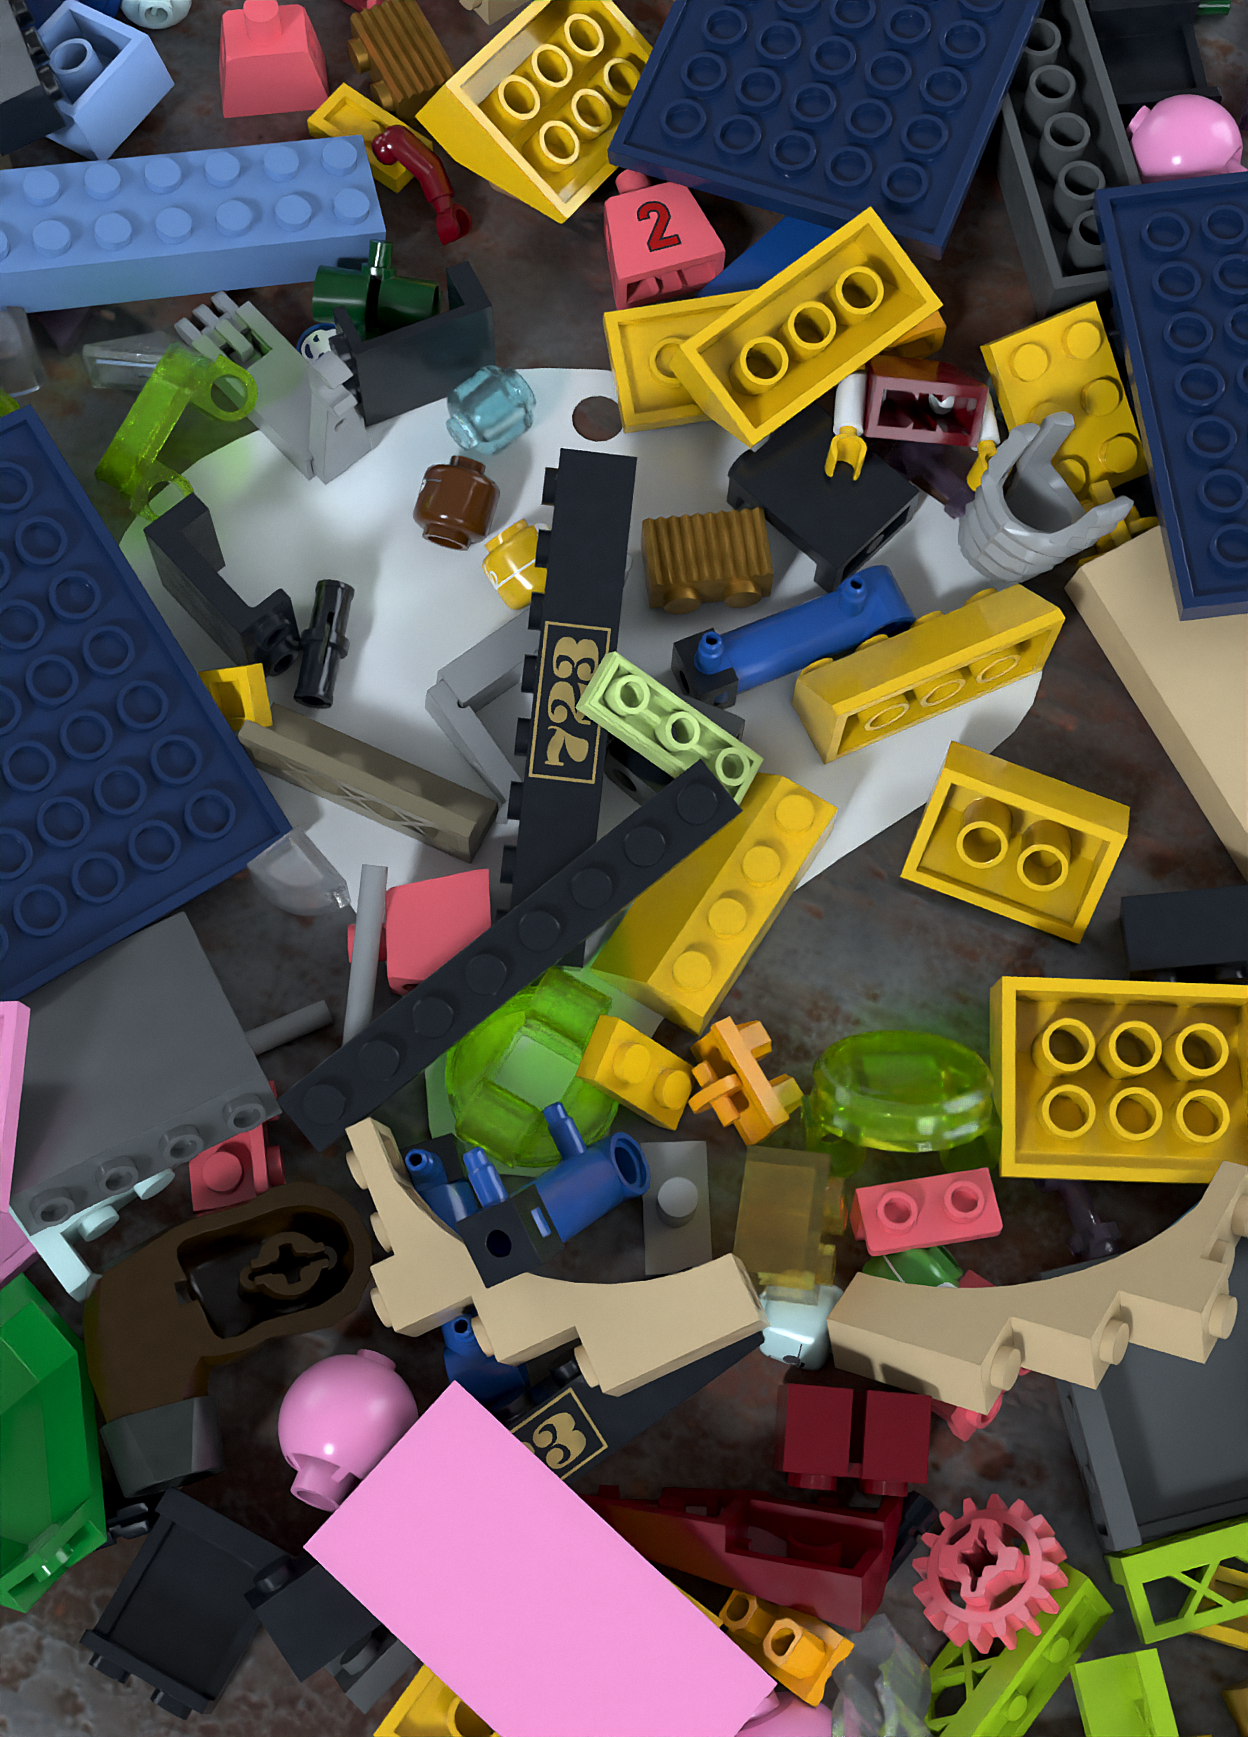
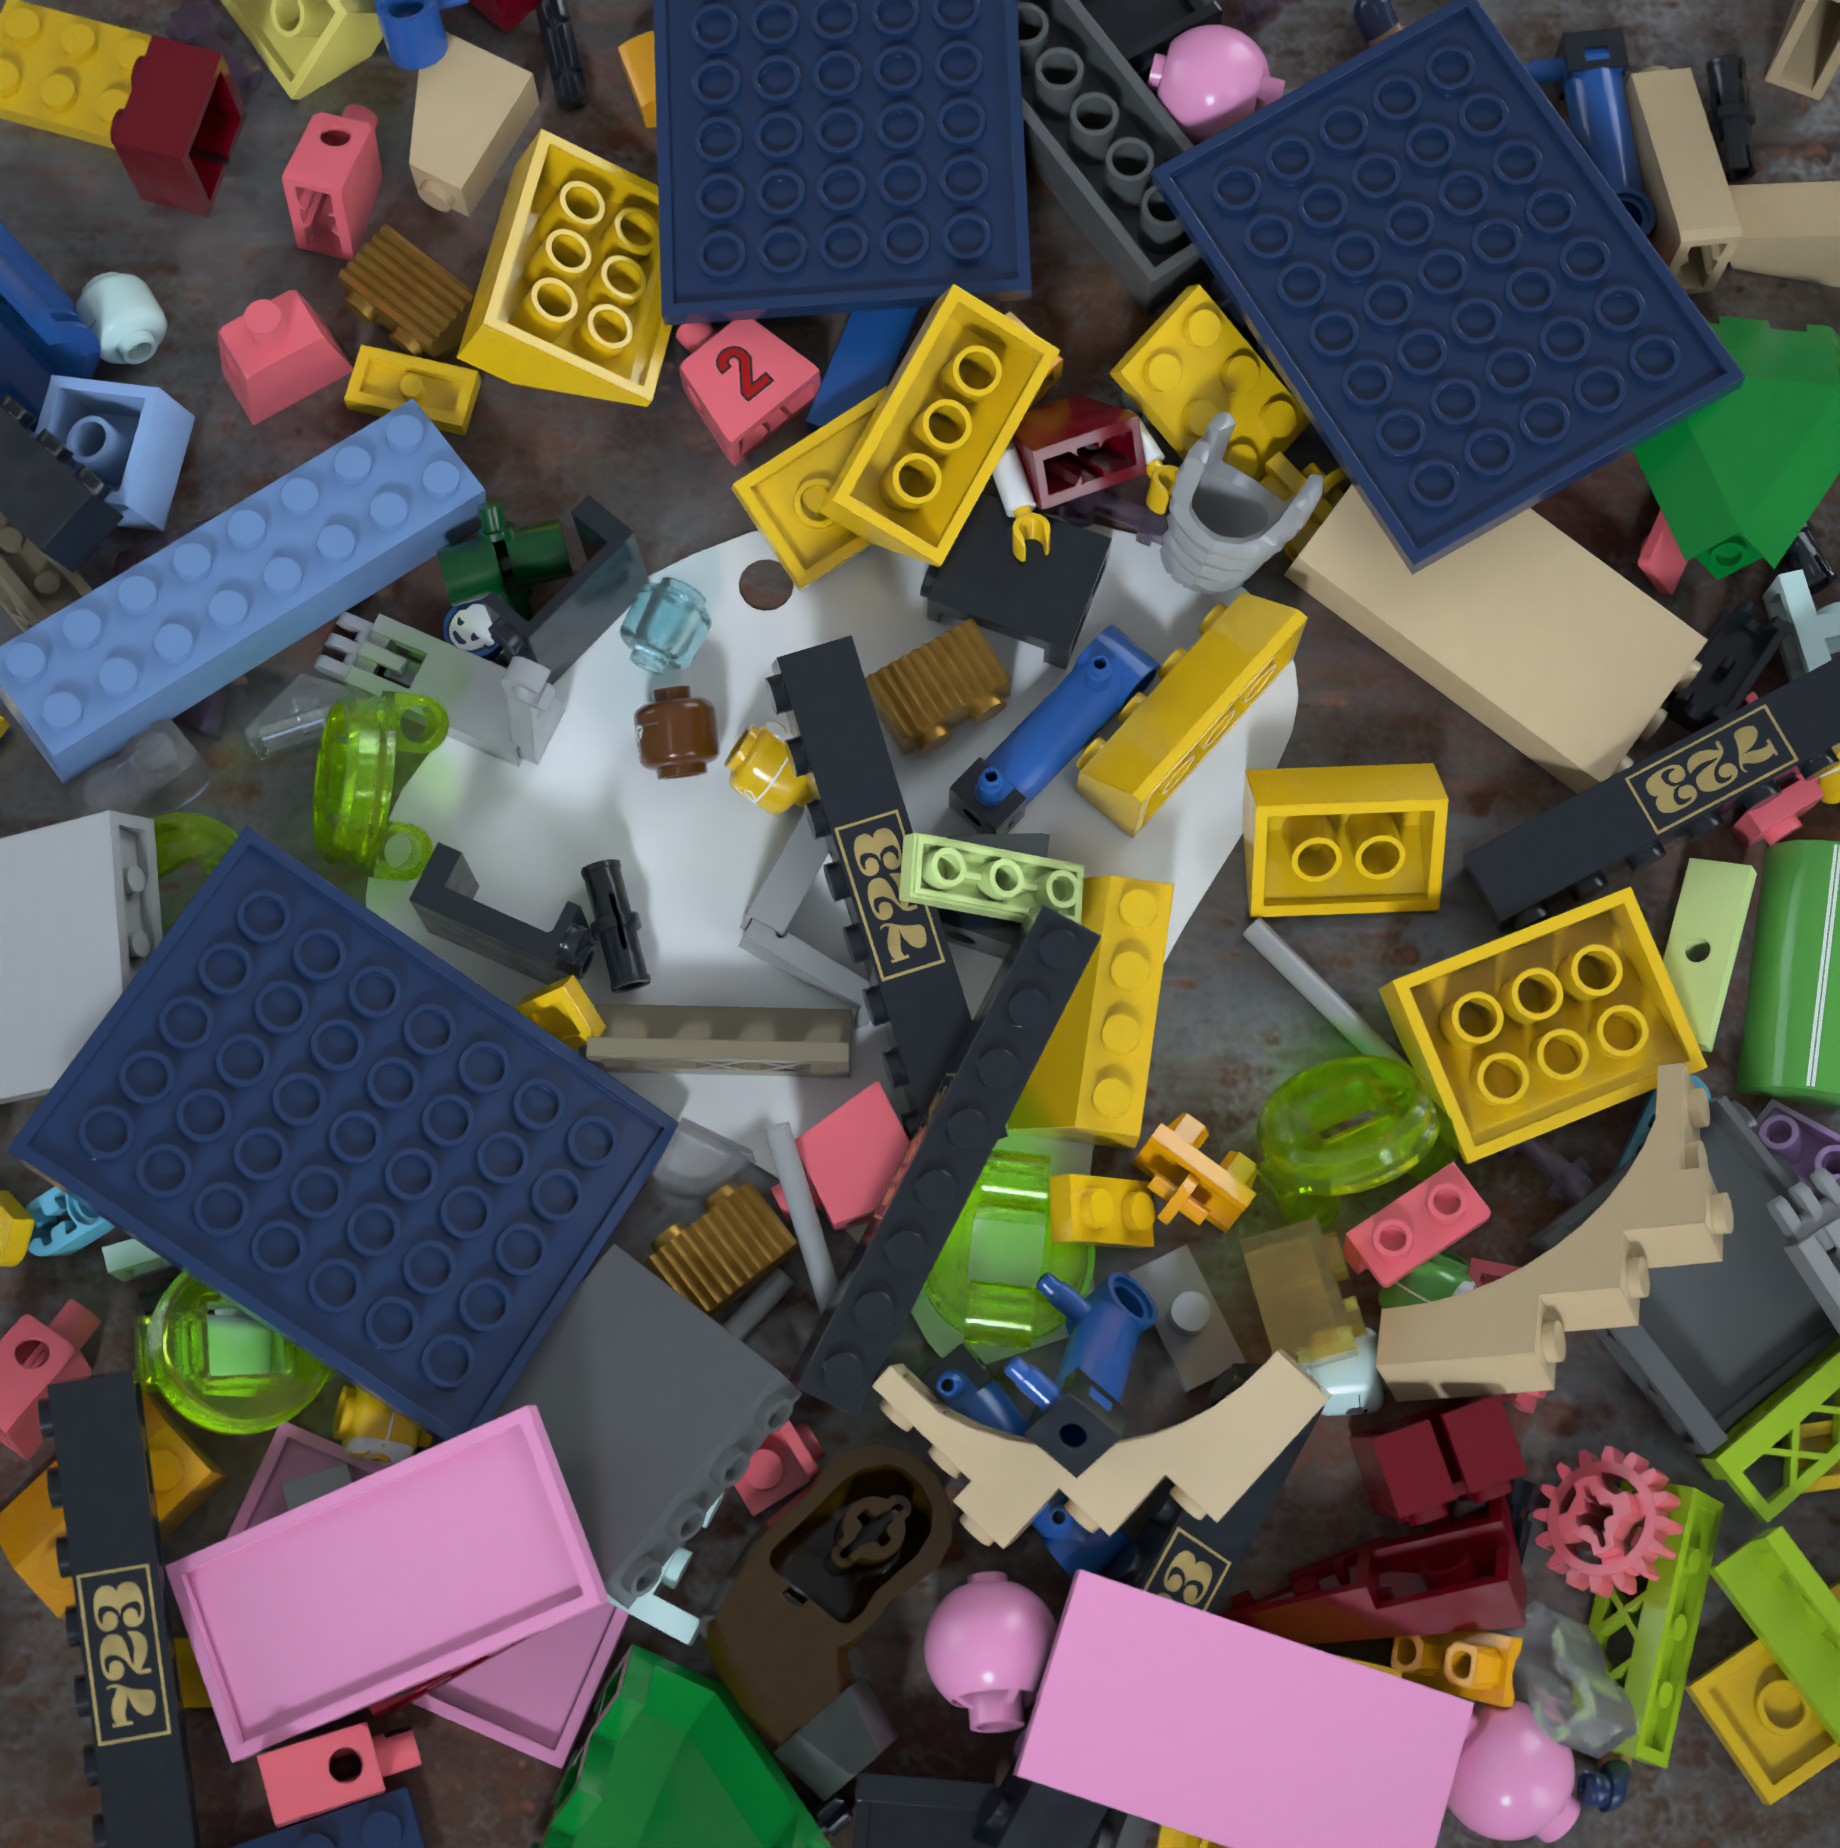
camera: 20 degrees left, 5 degrees up
dark red arm [371,124,472,246] -> none
none -> pearl gold brick [645,1180,800,1318]
none -> light grey bar [1243,917,1434,1116]

